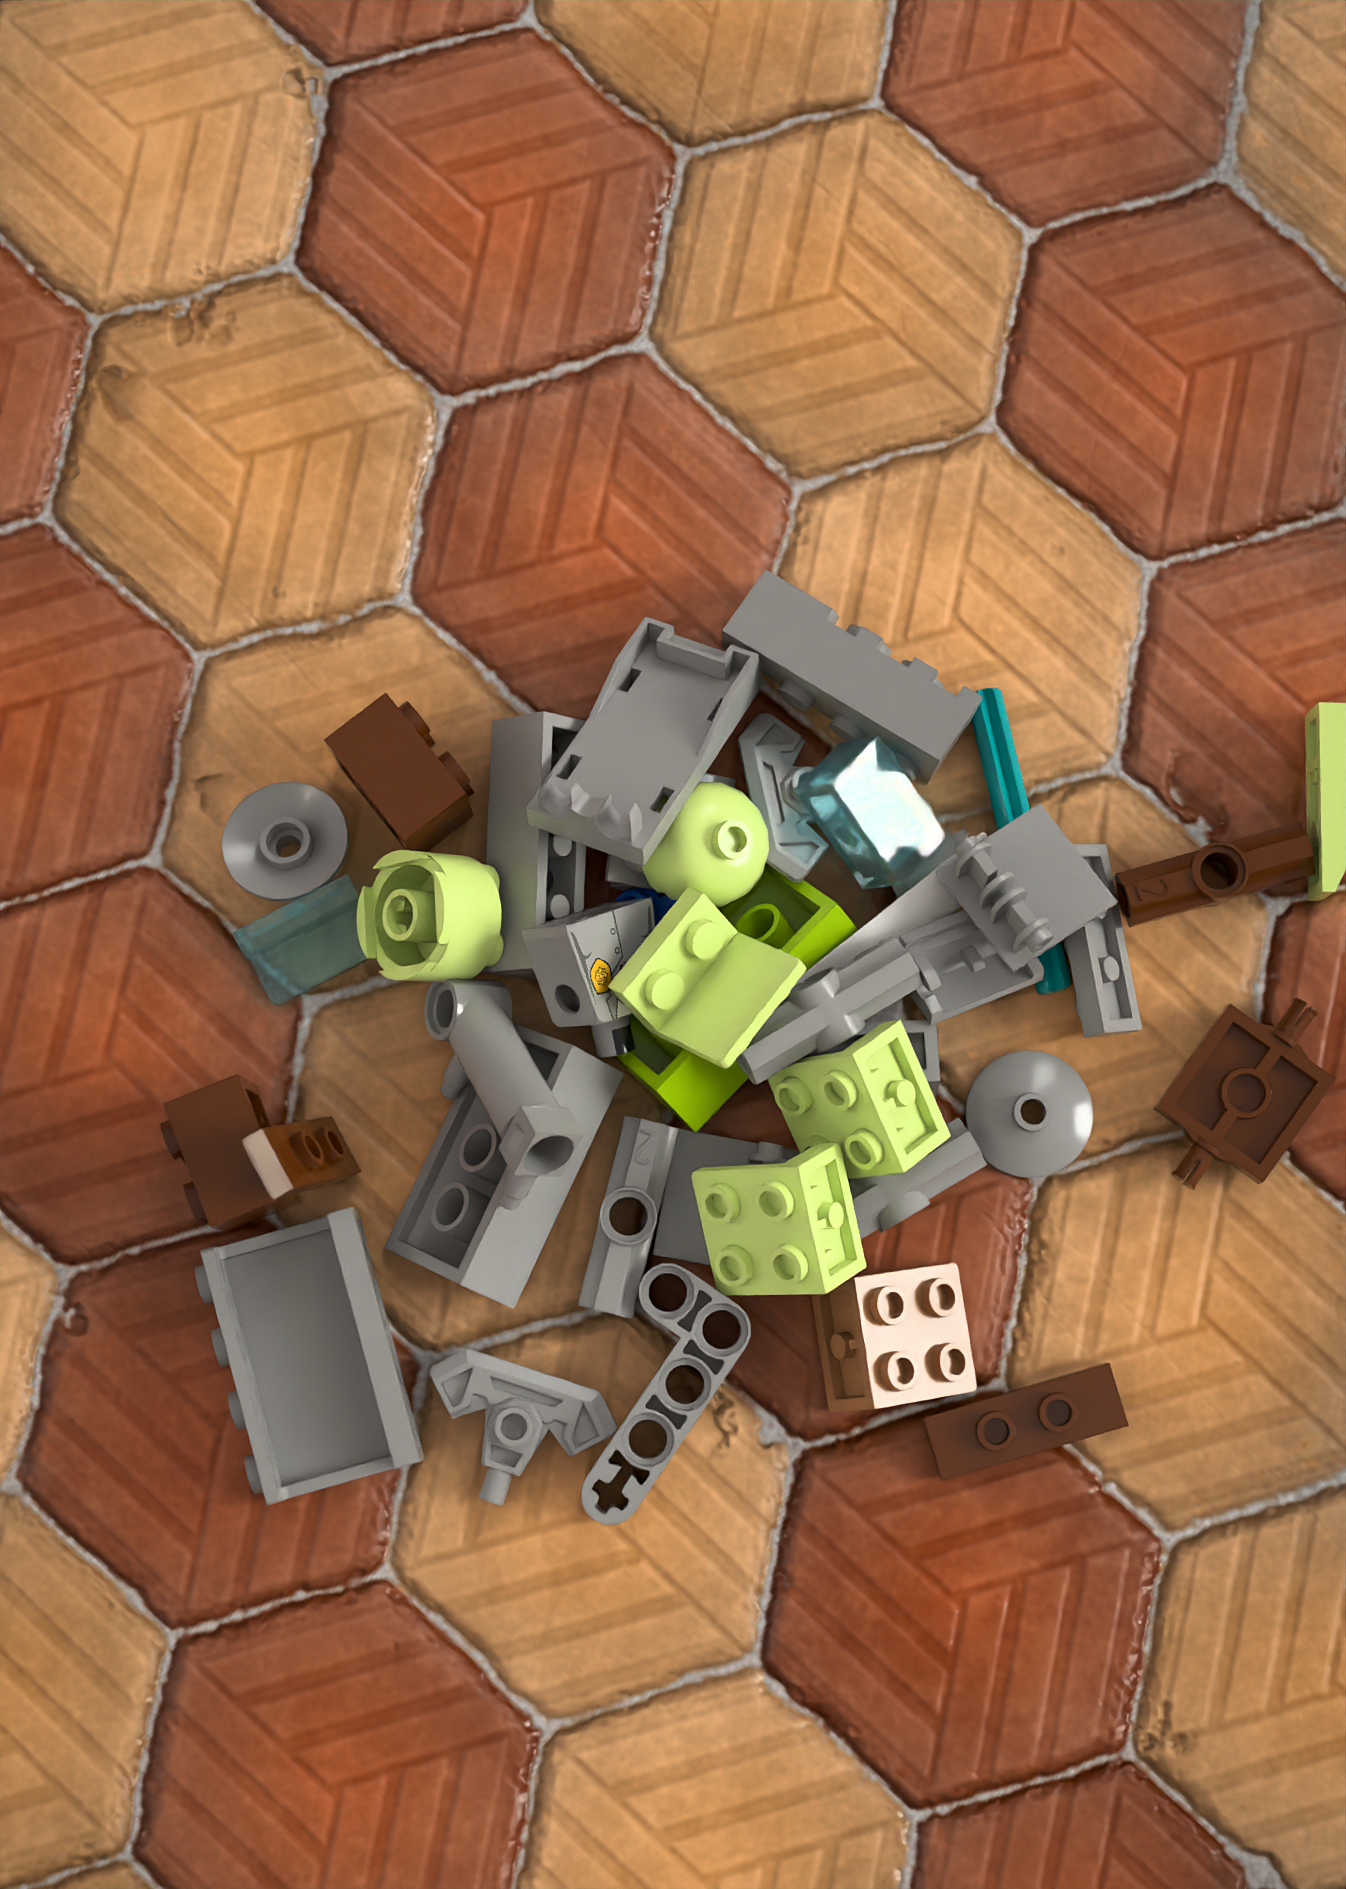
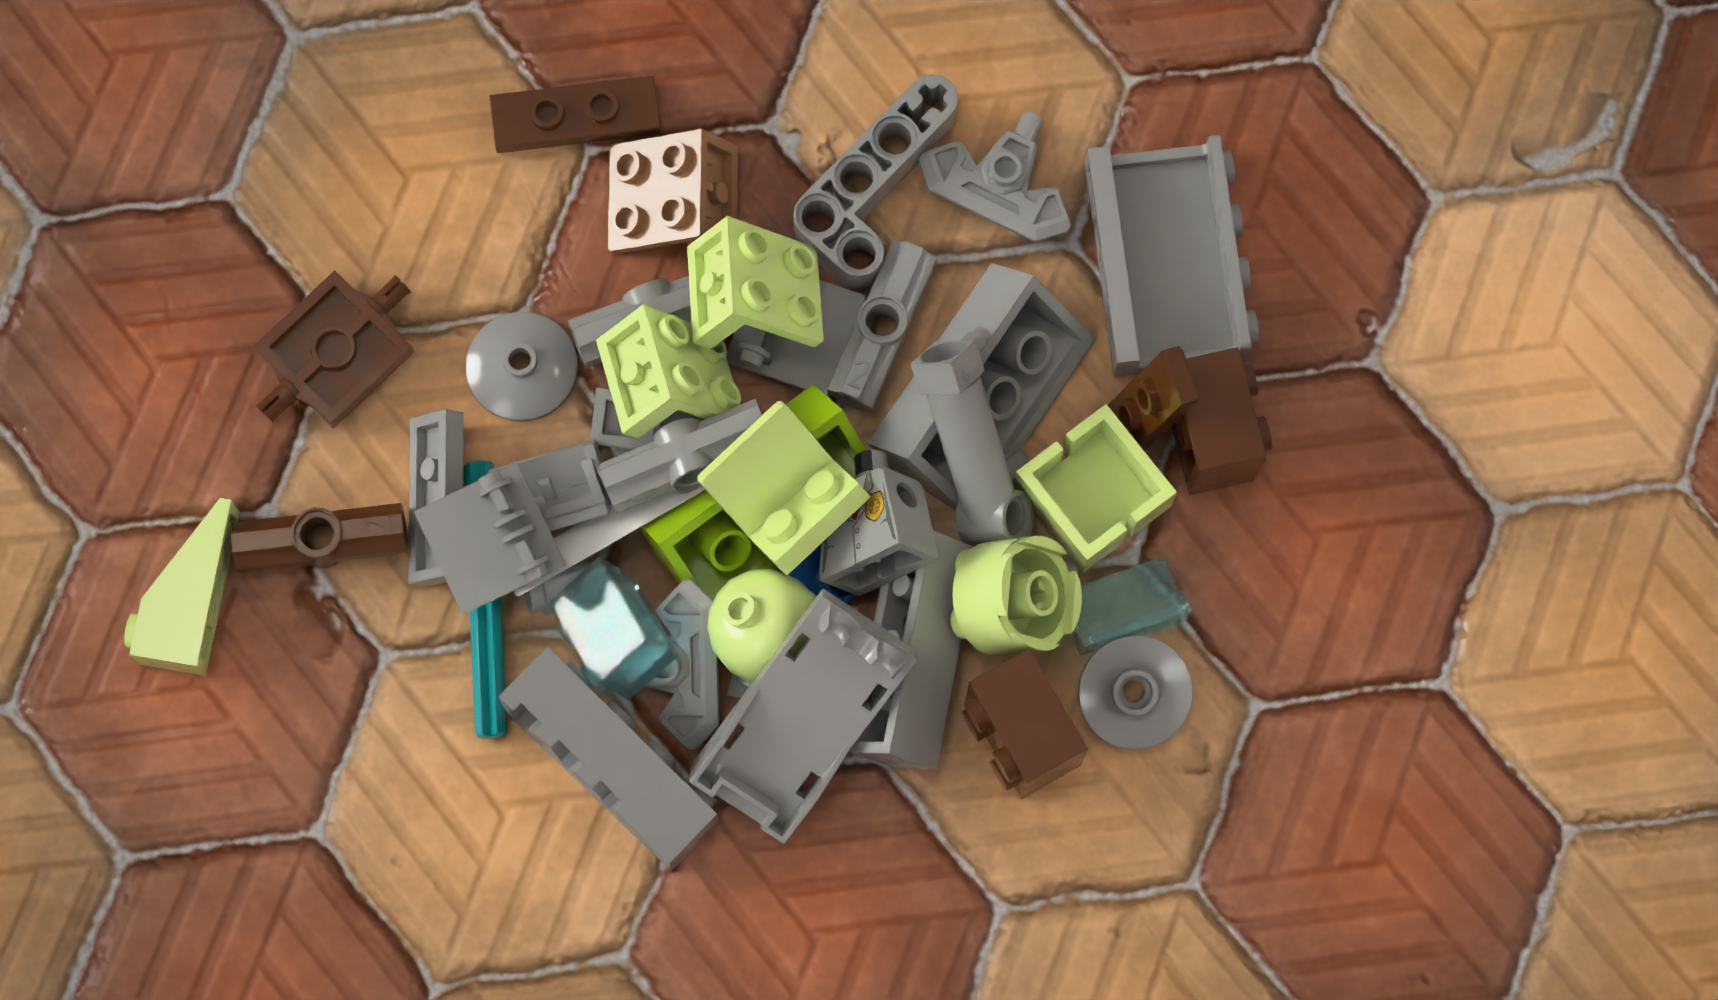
camera: 170 degrees left, 5 degrees down
none -> yellowish green piece [1014,404,1177,573]

